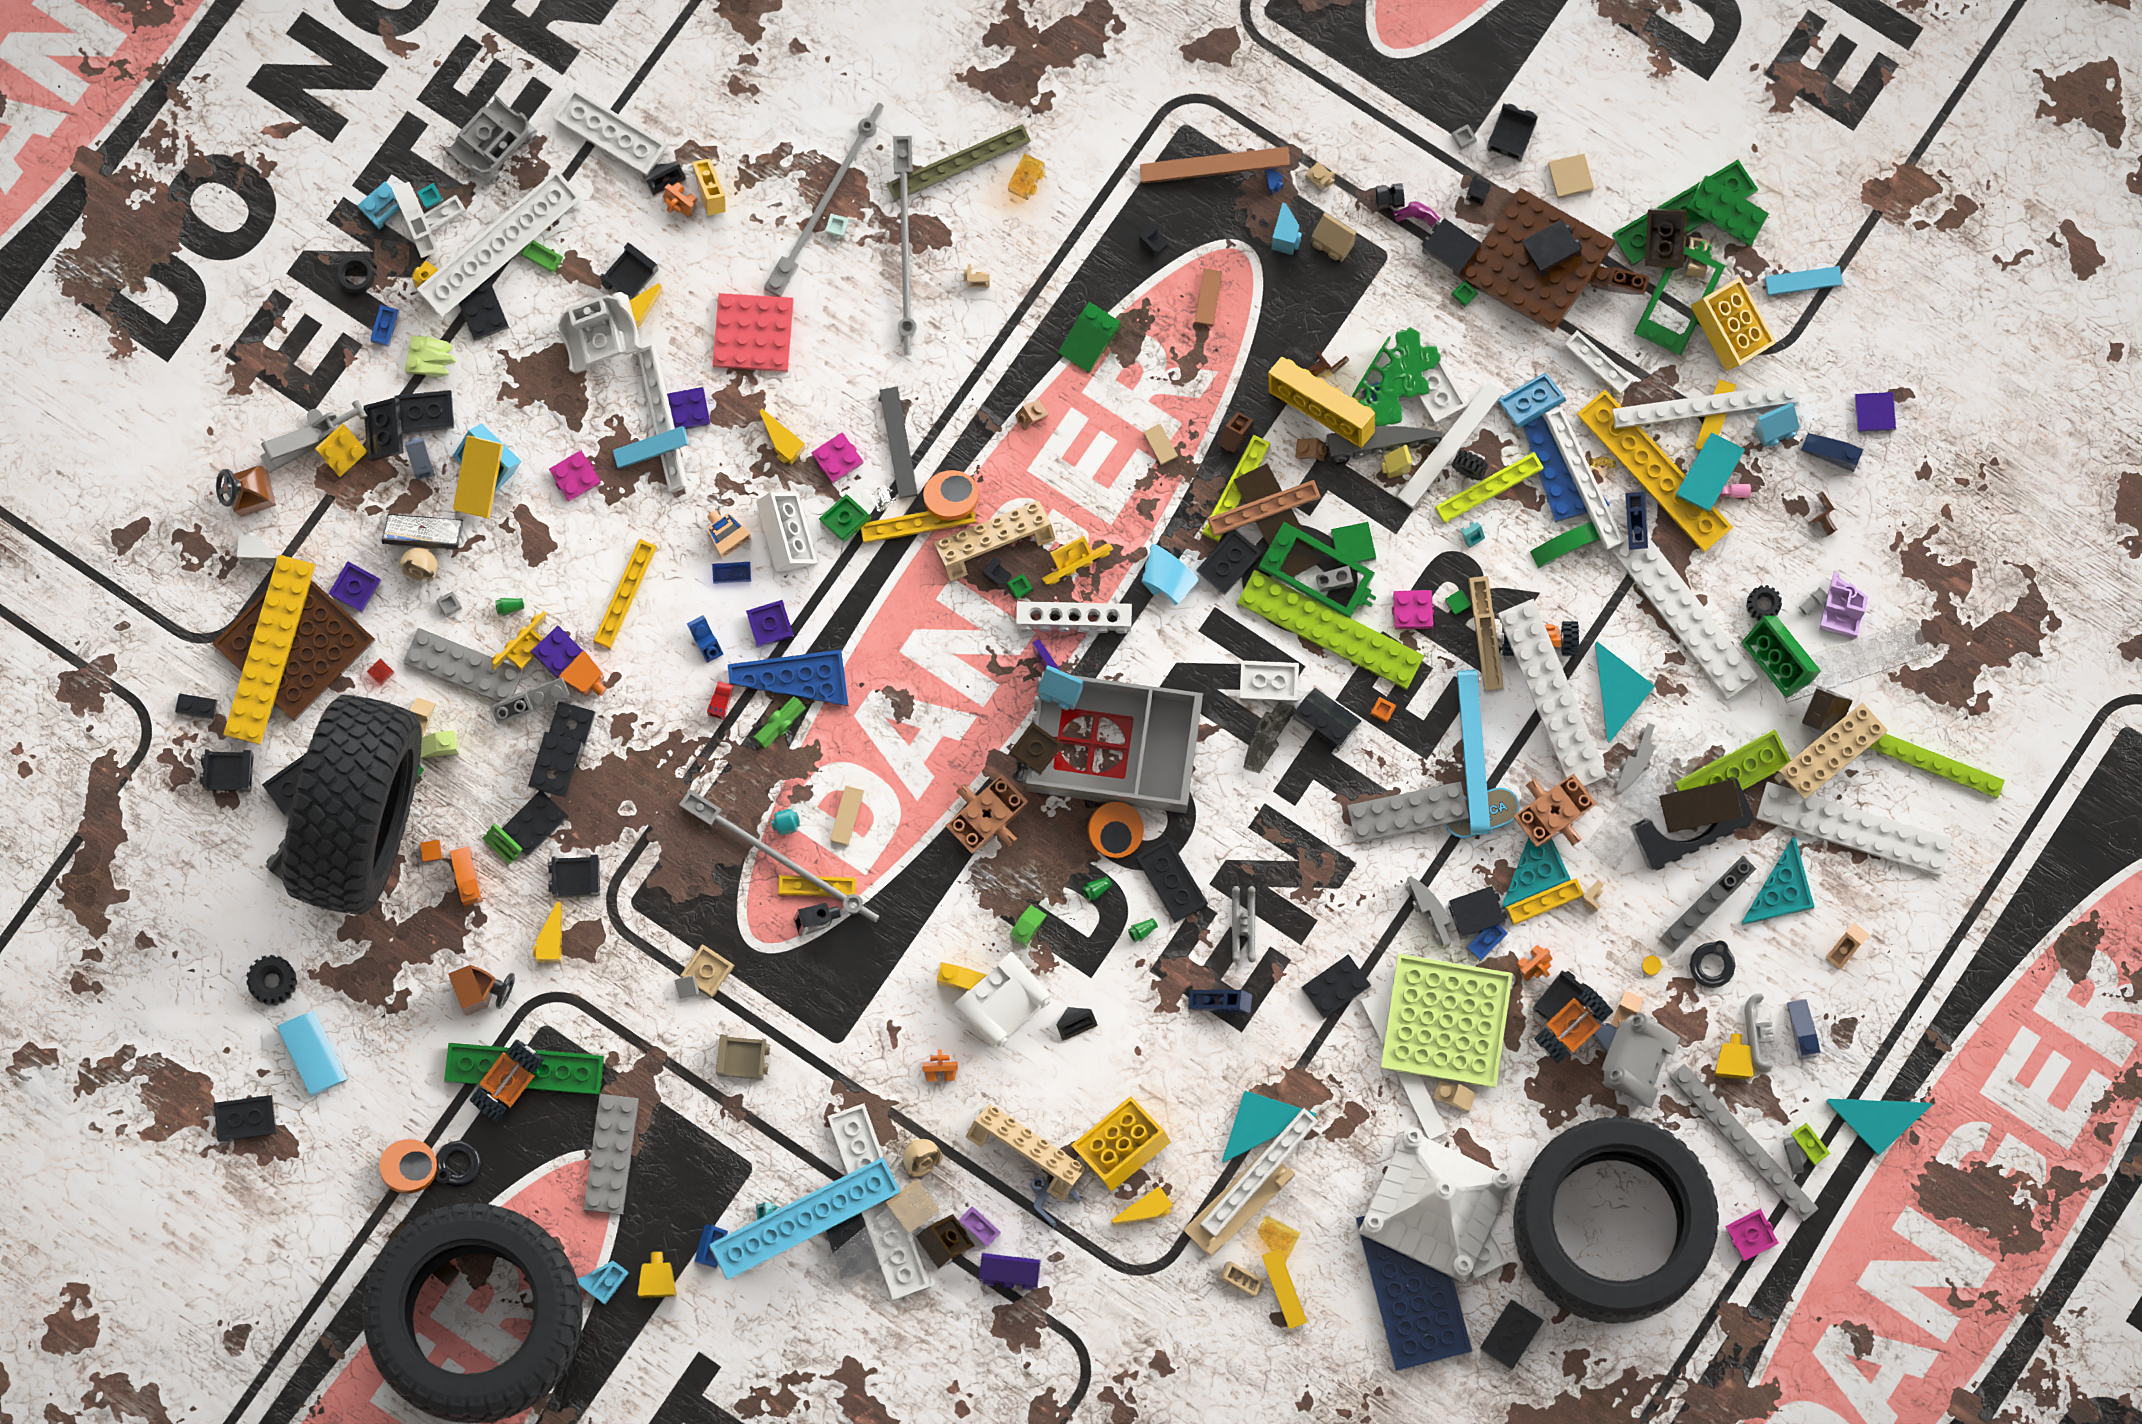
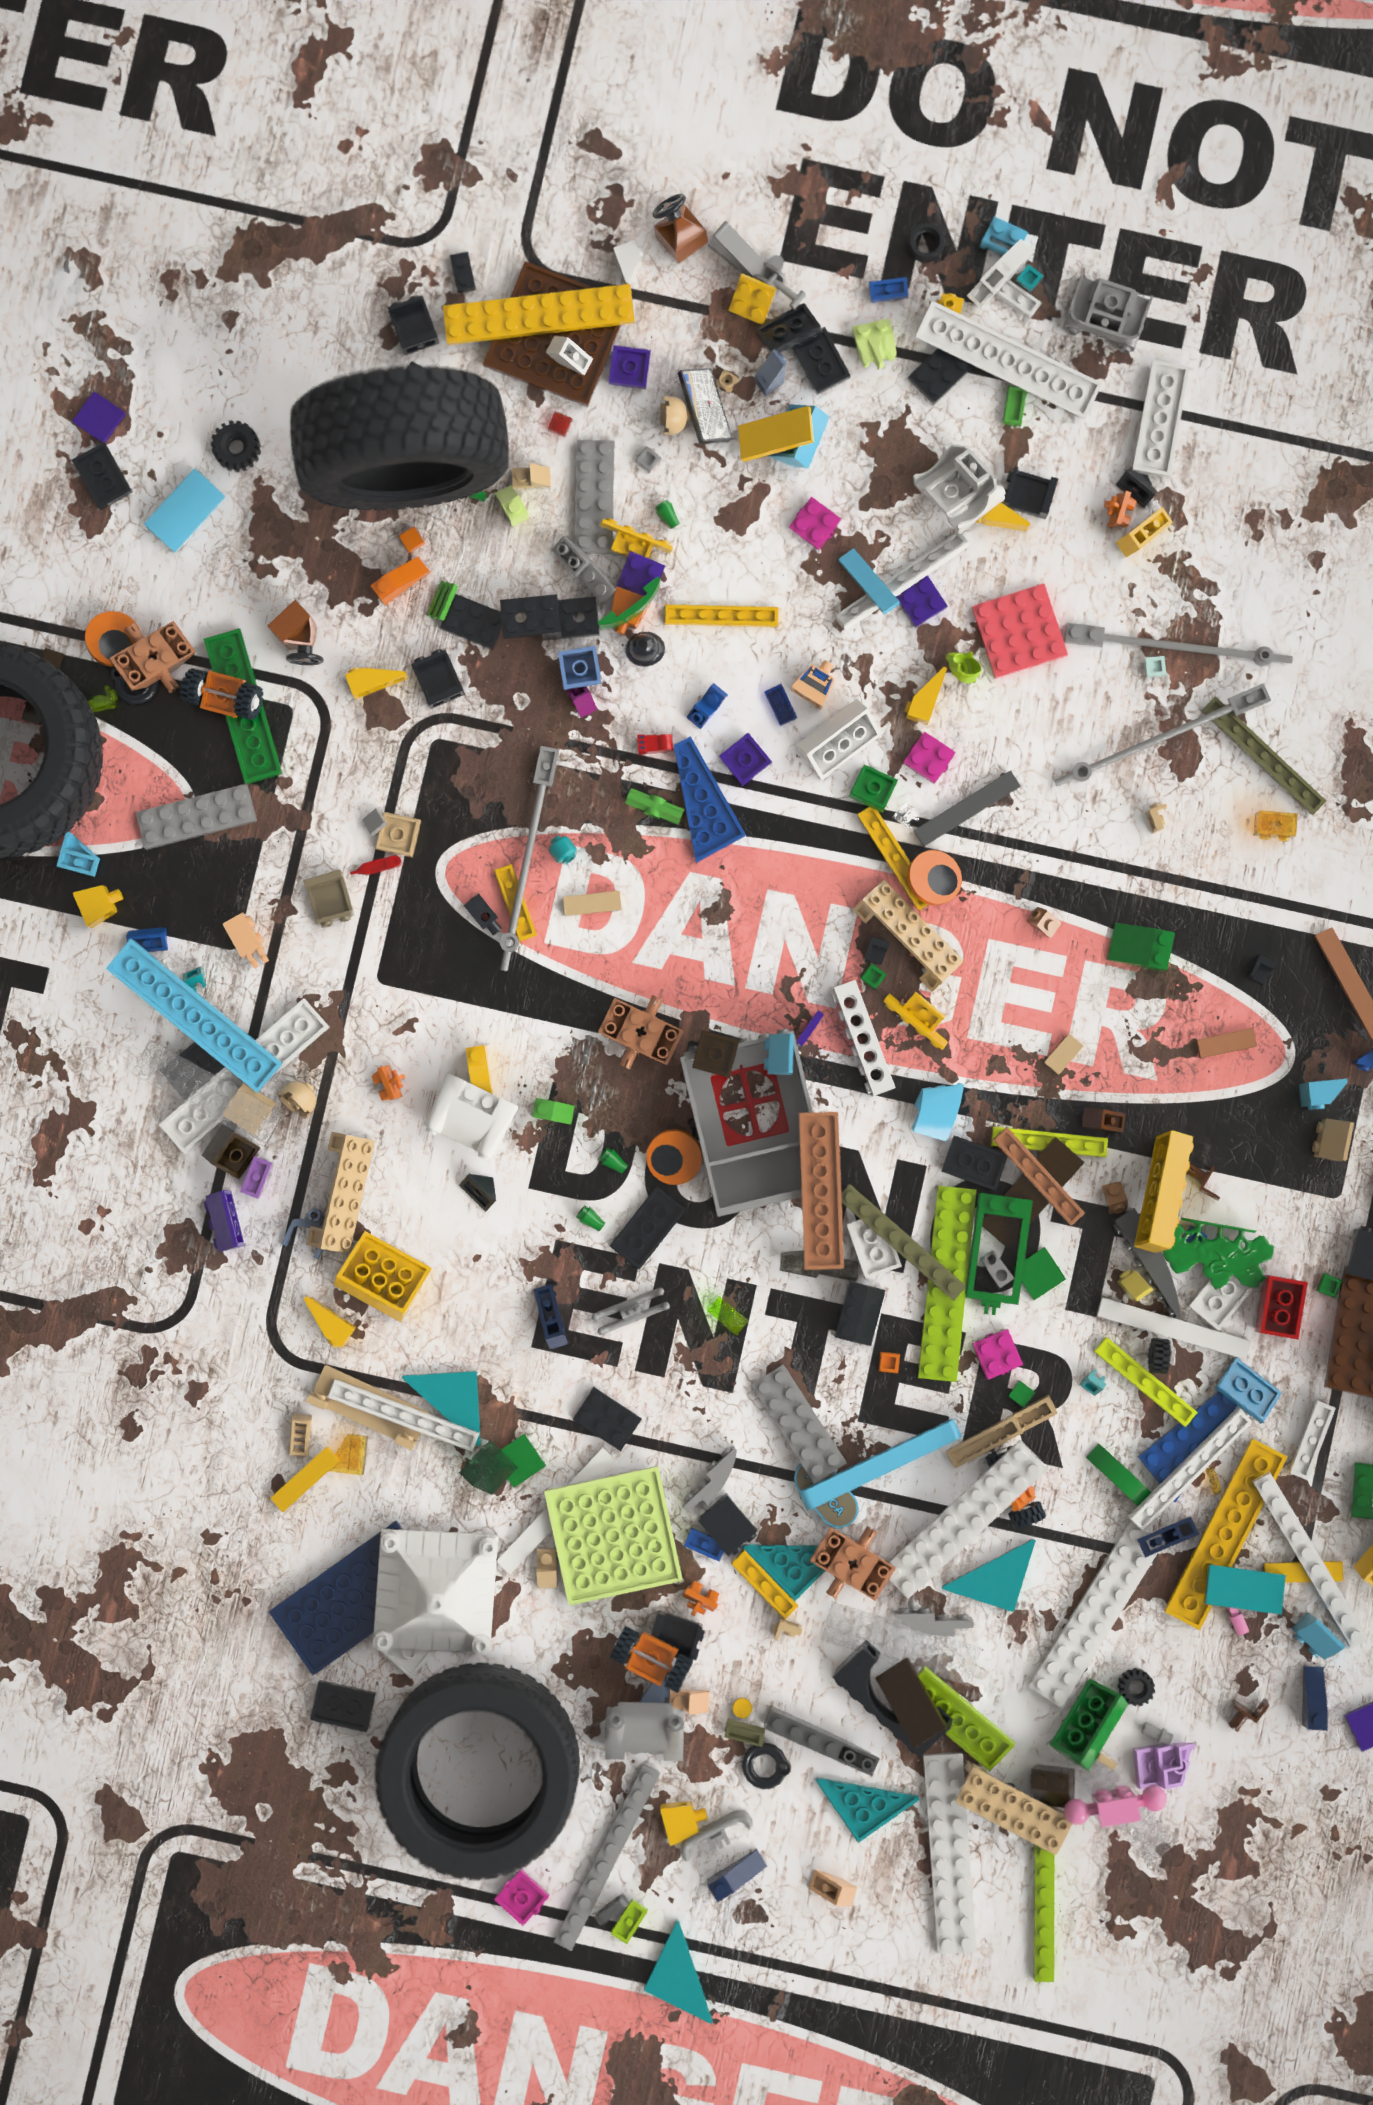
camera: 70 degrees right, 10 degrees up
none -> dark purple tile [72,391,126,443]
none -> clear neon green bracket [88,685,118,712]
none -> nougat slope [109,621,196,693]
none -> light nougat hinge [223,913,269,969]
none -> red piece [350,855,402,875]
none -> clear green slope [459,1440,518,1495]
none -> green tile [492,1433,546,1488]
none -> white slope [546,336,593,375]
none -> medium blue slope [558,646,602,690]
none -> magenta slope [562,682,597,718]
none -> green slope [597,576,661,630]
none -> black hat [625,632,665,667]
none -> clear neon green slope [707,1296,749,1335]
none -> tan plate [716,370,738,393]
none -> olive tile [724,1718,766,1747]
none -> nougat plate [799,1112,844,1270]
none -> olive plate [841,1184,967,1301]
none -> lime hair [945,651,982,685]
none -> bright pink brick [1064,1785,1167,1827]
none -> tan tile [1096,1751,1118,1770]
none -> red brick [1255,1275,1308,1340]

